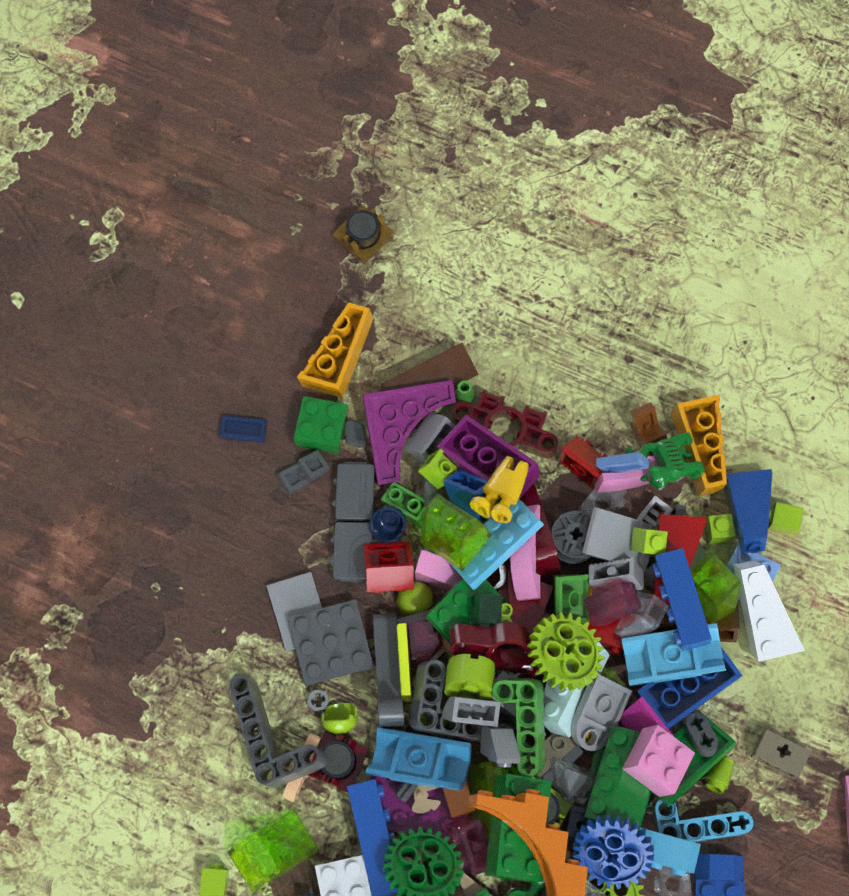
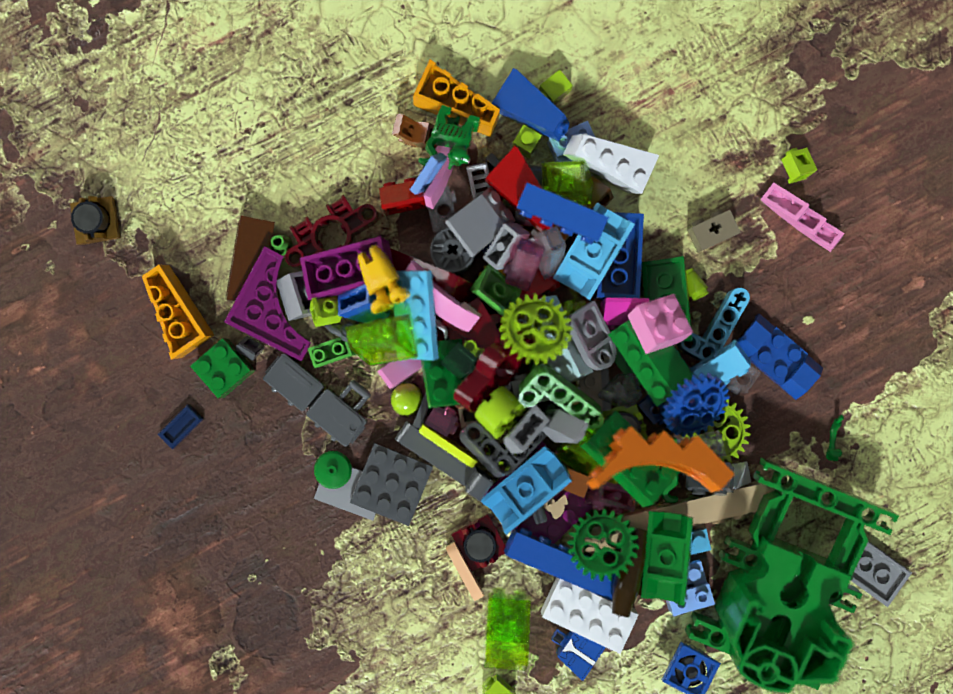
camera: 55 degrees left, 15 degrees up
dark grey beam [229,674,327,788] -> none
dark grey slope [277,450,330,495] -> none
light grey bush [308,690,329,712] -> none
lime hair [322,703,358,735] -> none
red slope [363,541,414,593] -> none
dark blue hair [370,505,407,543] -> none
lime brick [631,527,668,555] -> none
dark grey beam [685,712,718,757] -> none
none -> green piece [314,451,352,489]

